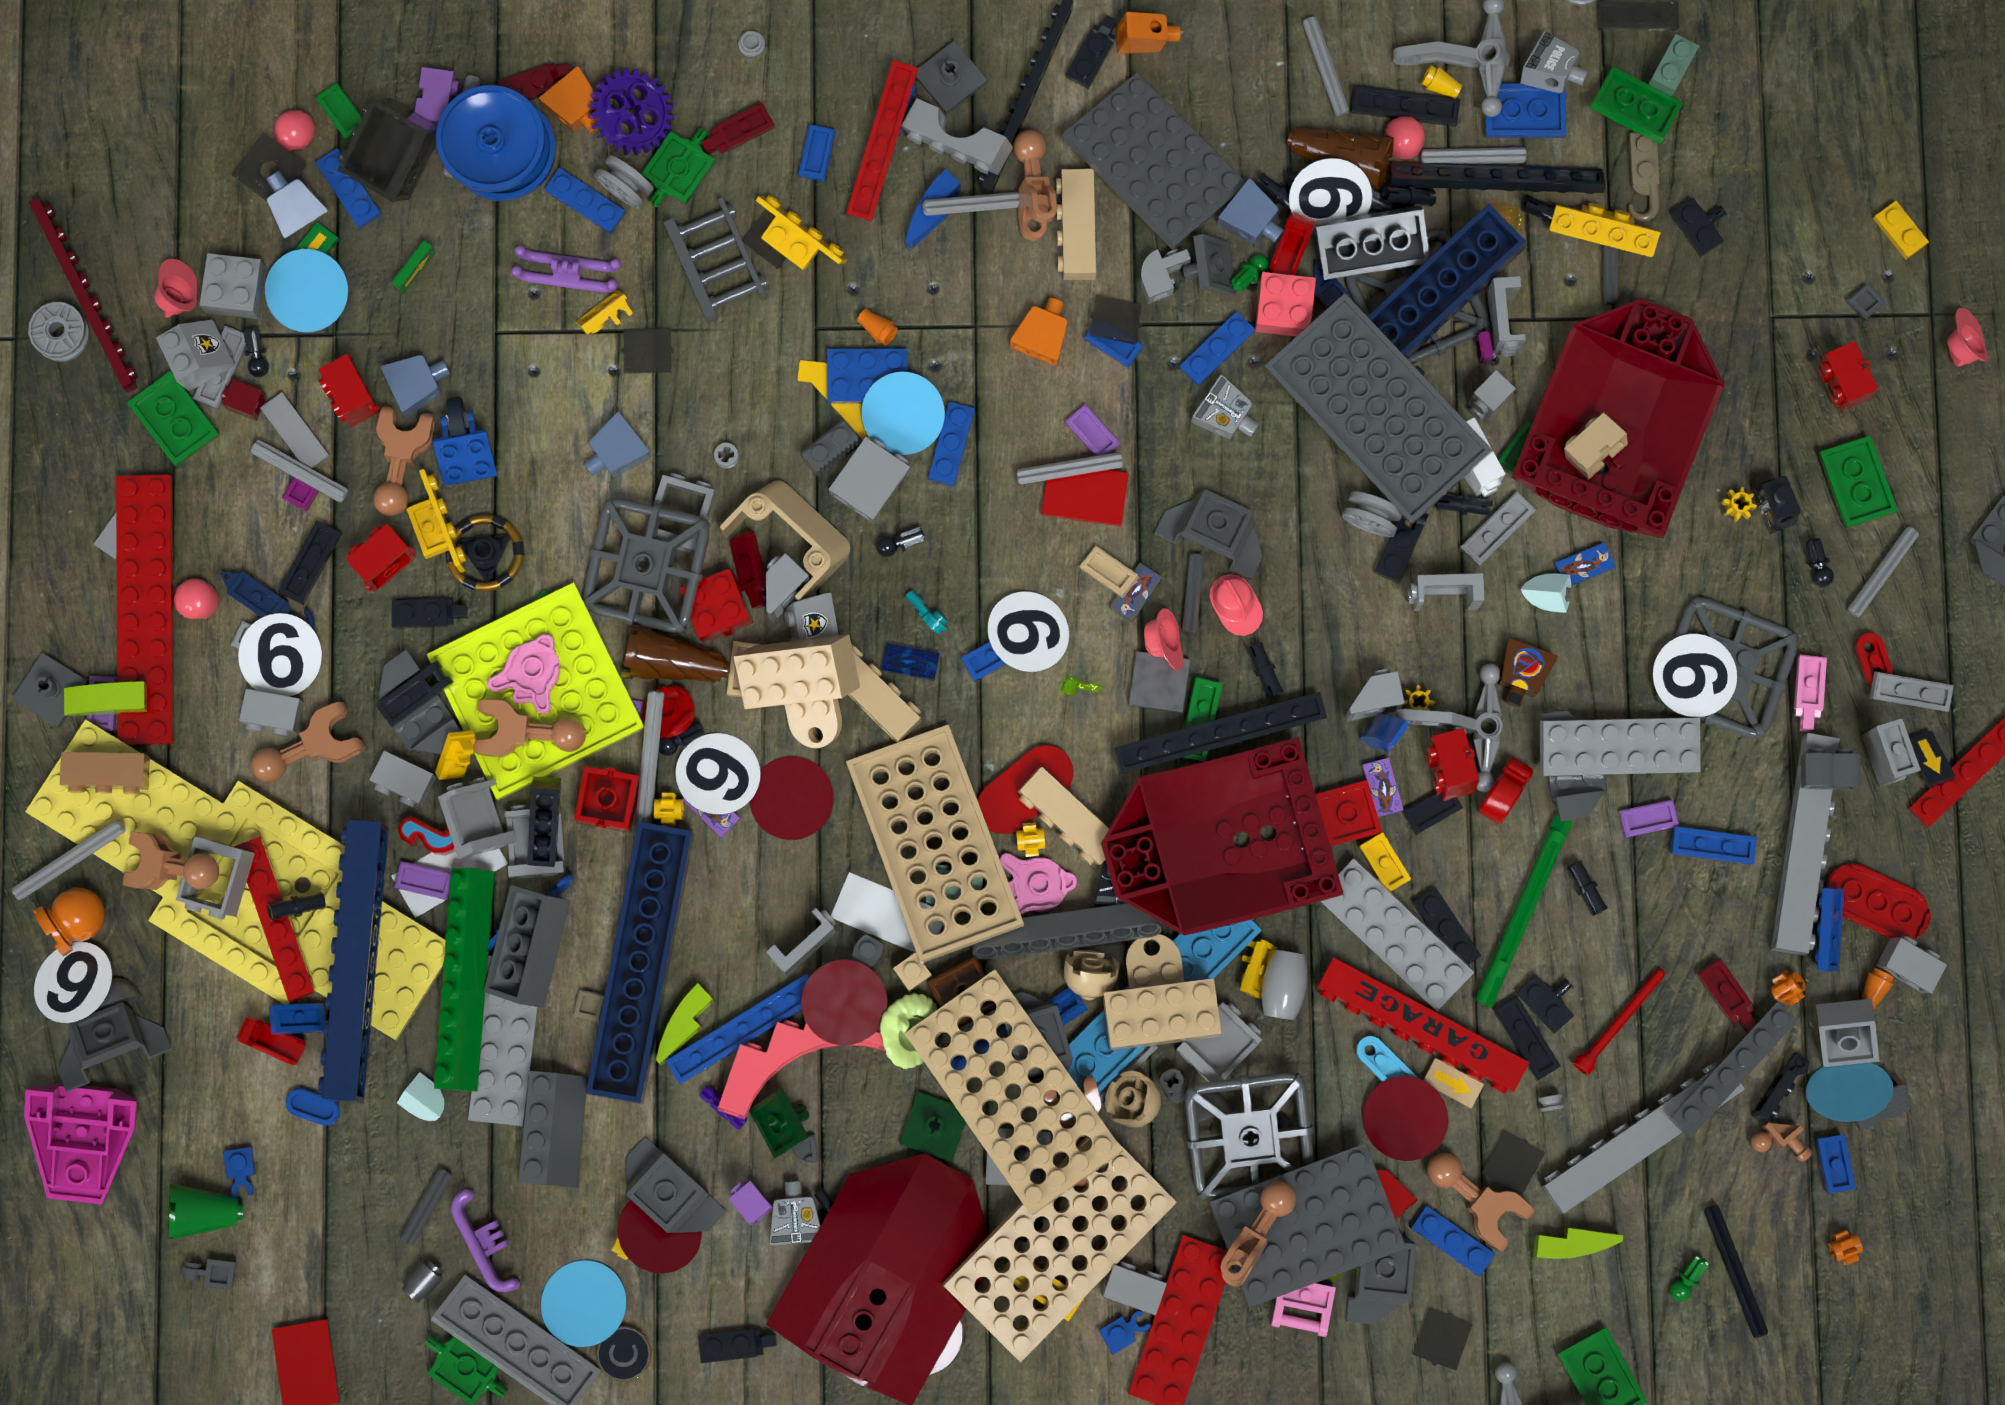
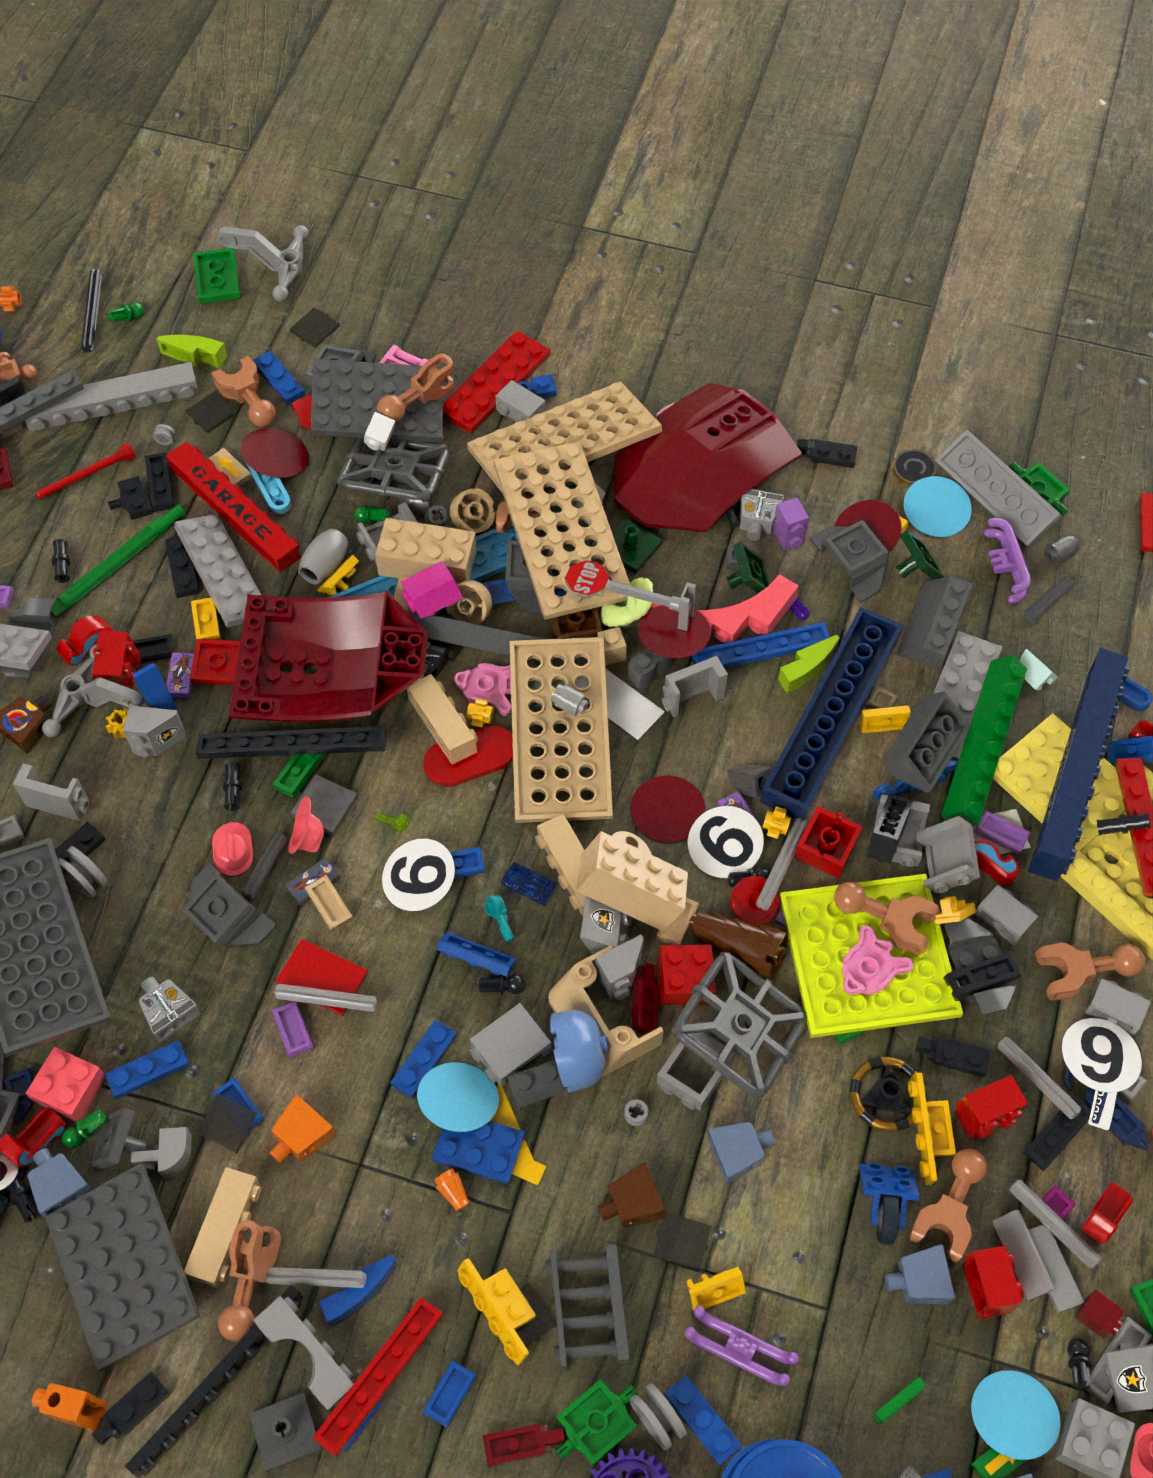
camera: 160 degrees left, 20 degrees down
none -> green axle [354,506,391,524]
none -> white brick [364,412,395,451]
none -> dark pink brick [401,561,463,619]
none -> blue plate [437,932,517,977]
none -> medium blue cylinder [550,1010,609,1093]
none -> light grey brick [551,684,588,716]
none -> light grey piece [565,560,696,631]
none -> reddish brown torso [597,1163,666,1228]
none -> flat silver brick [727,765,771,798]
none -> yellow plate [860,705,911,733]
none -> dark green tile [896,530,944,580]
none -> light grey tile [992,1210,1055,1301]
none -> light grey axle [998,1037,1081,1119]
none -> red animal [1081,1182,1134,1244]
none -> white sticker [1088,1090,1117,1130]

